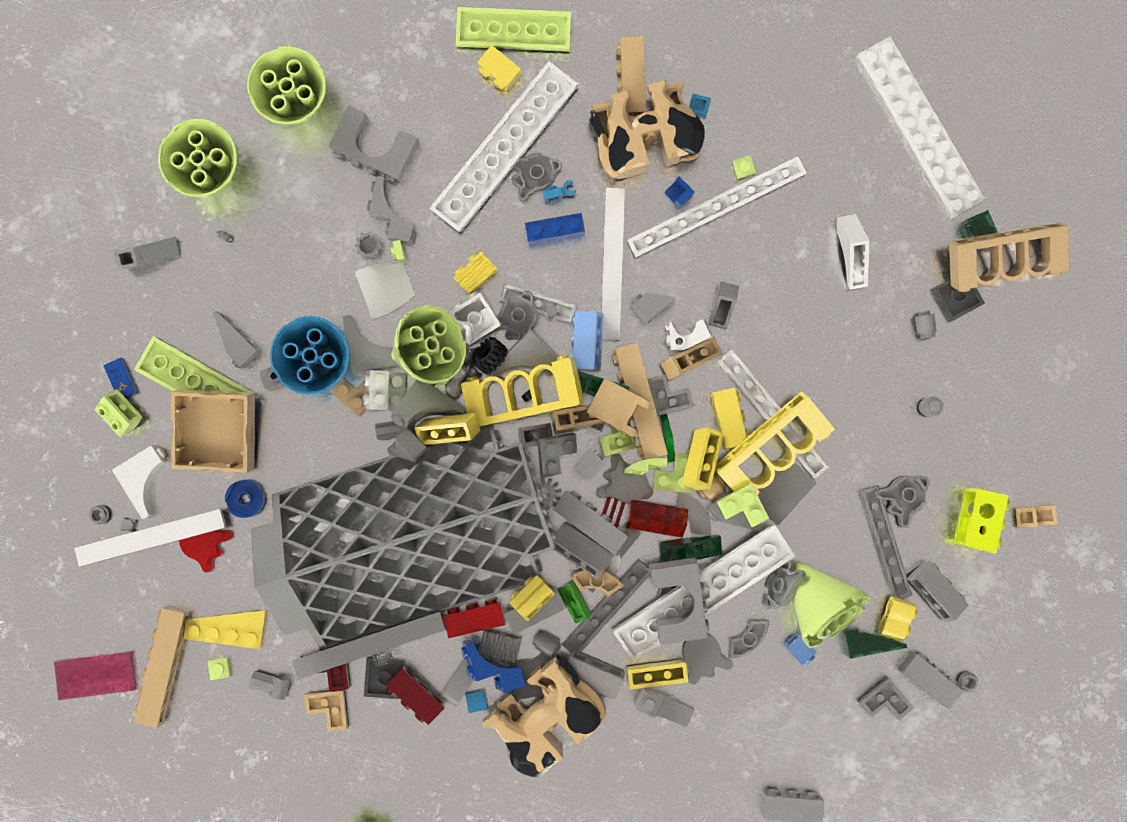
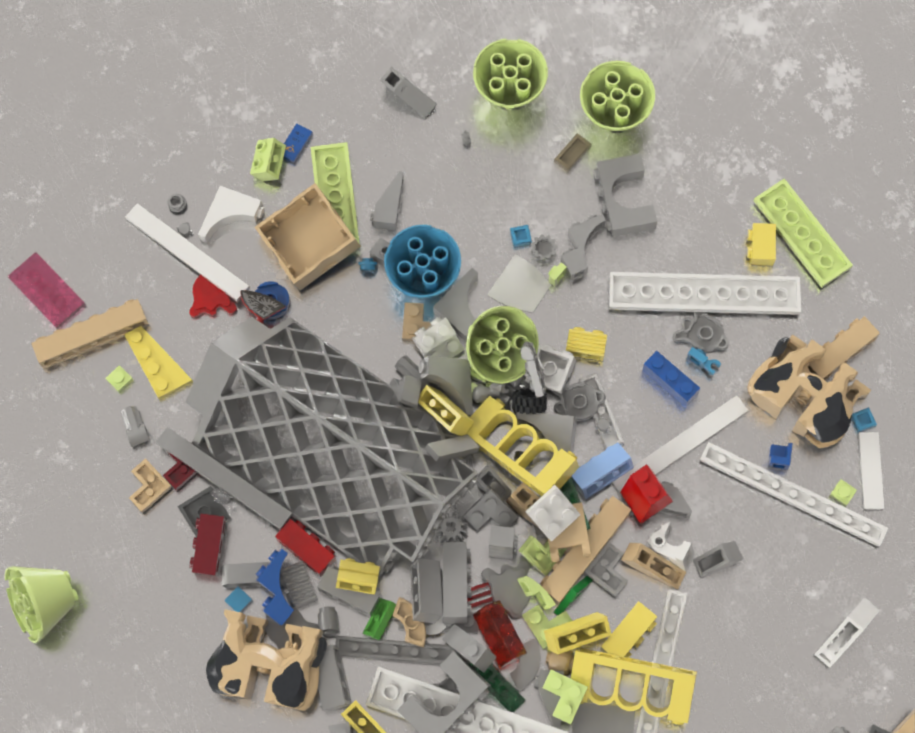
camera: 55 degrees right, 15 degrees down
none -> shield [240,290,286,324]
none -> dark azure plate [358,258,377,270]
none -> light grey tile [425,434,480,462]
none -> light grey slope [442,624,496,673]
none -> dark azure tile [510,225,532,248]
none -> light grey hinge [520,341,546,398]
none -> white plate [525,485,581,542]
none -> dark tan tile [554,133,592,172]
none -> red slope [620,464,673,524]
none -> white tile [858,432,884,510]

